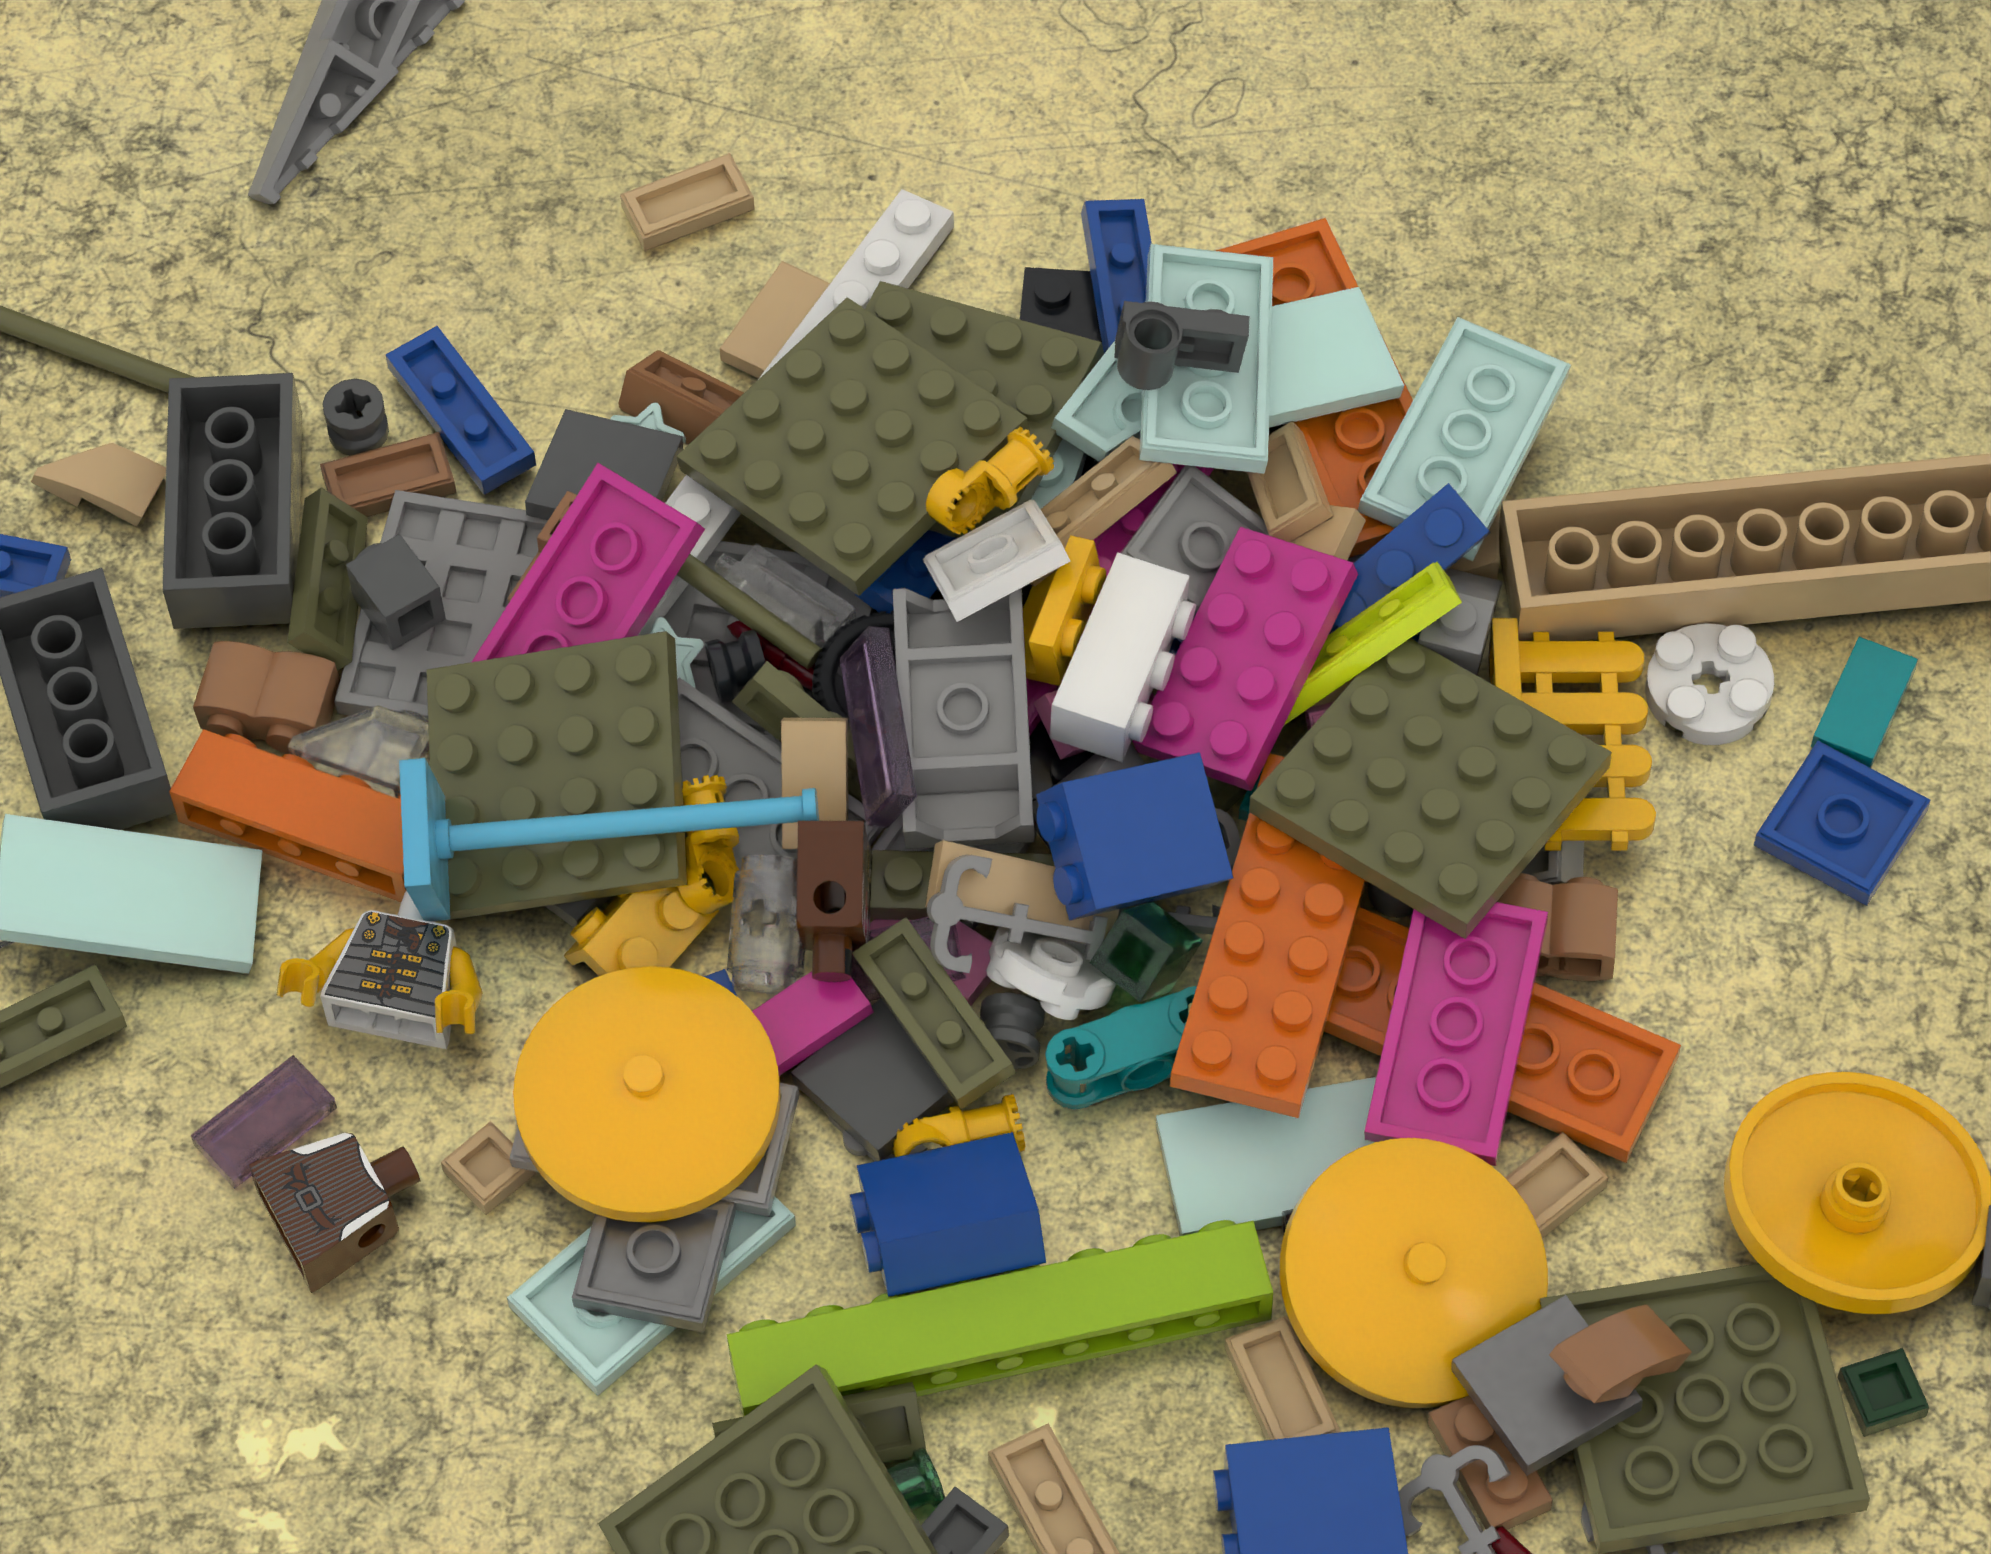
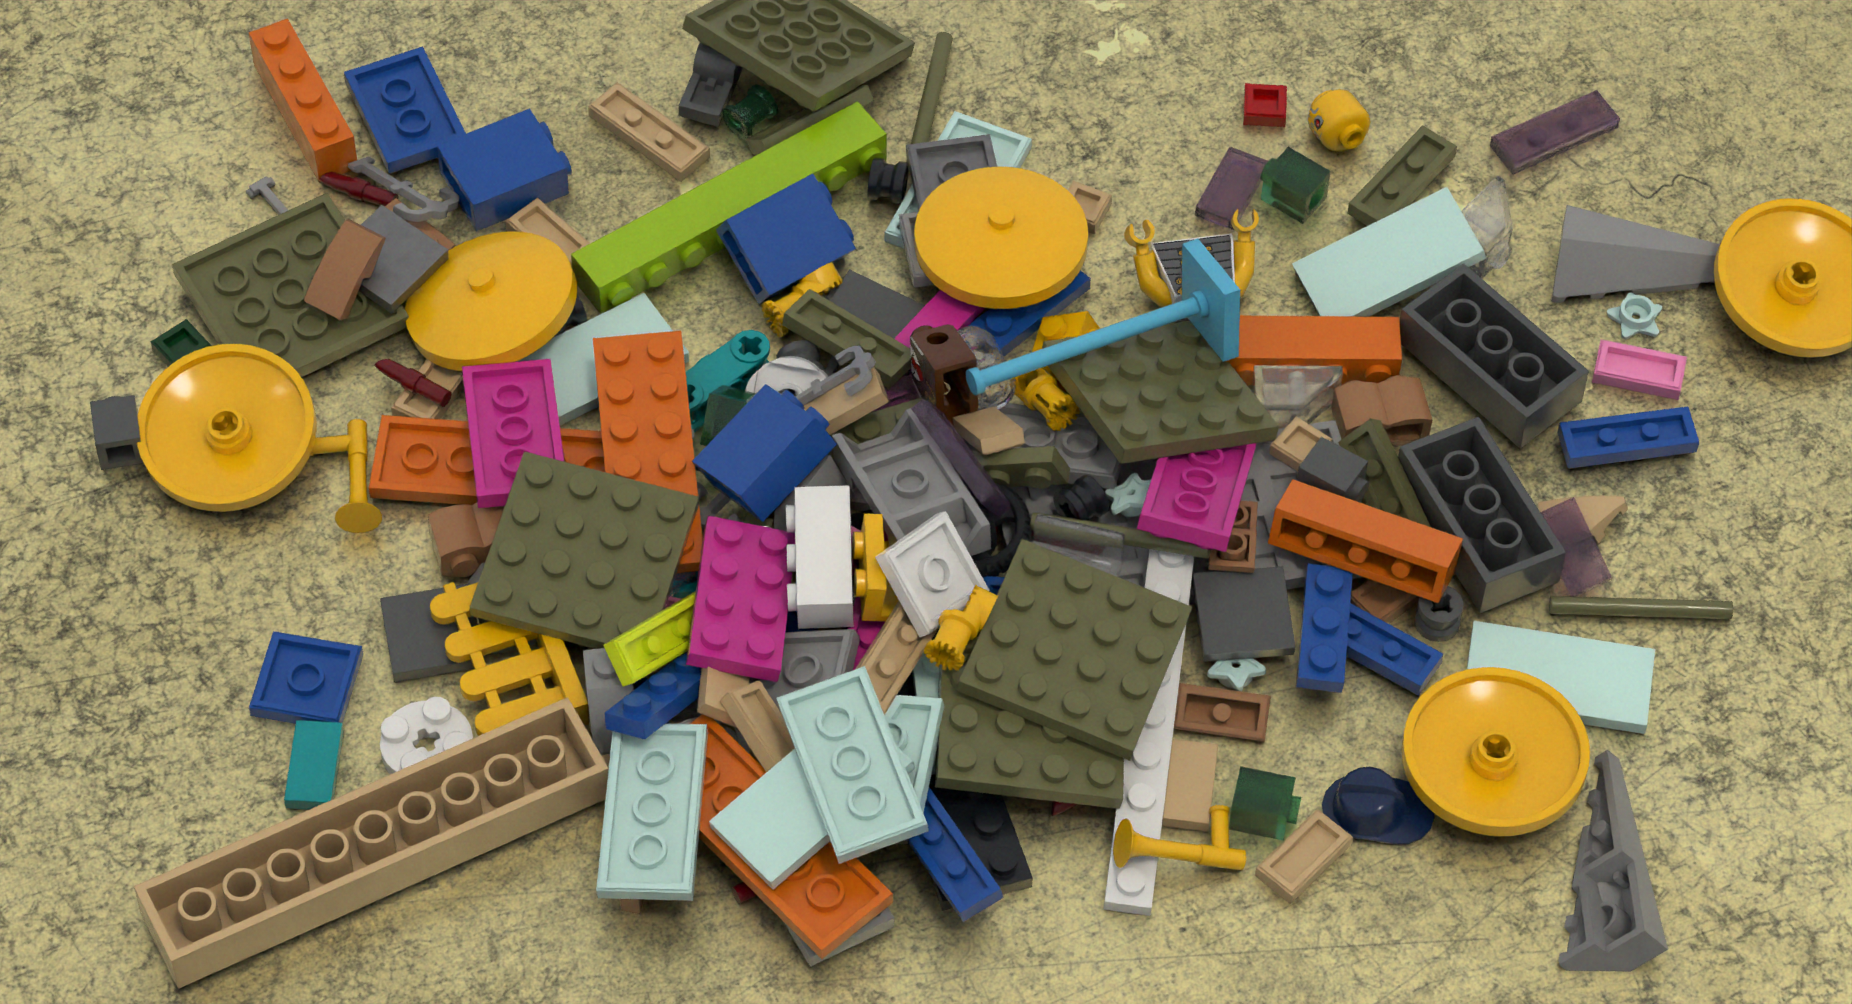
camera: 155 degrees right, 5 degrees down
reddish brown torso [249,1133,421,1293] -> none
dark grey plate [1114,301,1250,390] -> none
none -> yellow piece [310,419,382,533]
none -> dark red piece [375,359,452,407]
none -> dark grey tile [380,583,484,682]
none -> black wheel [867,157,909,204]
none -> olive bar [906,32,953,162]
none -> yellow piece [1113,805,1246,871]
none -> clear green brick [1229,766,1302,841]
none -> red tile [1243,83,1287,127]
none -> clear green brick [1260,146,1331,224]
none -> orange brick [1268,479,1463,603]
none -> tan tile [1269,417,1332,472]
none -> blue plate [1296,563,1353,693]
none -> yellow head [1307,89,1371,152]
none -> dark blue piece [1322,767,1435,844]
none -> yellow dish [1402,667,1590,836]
none -> light aqua tile [1467,621,1655,734]
none -> tile [1541,497,1613,597]

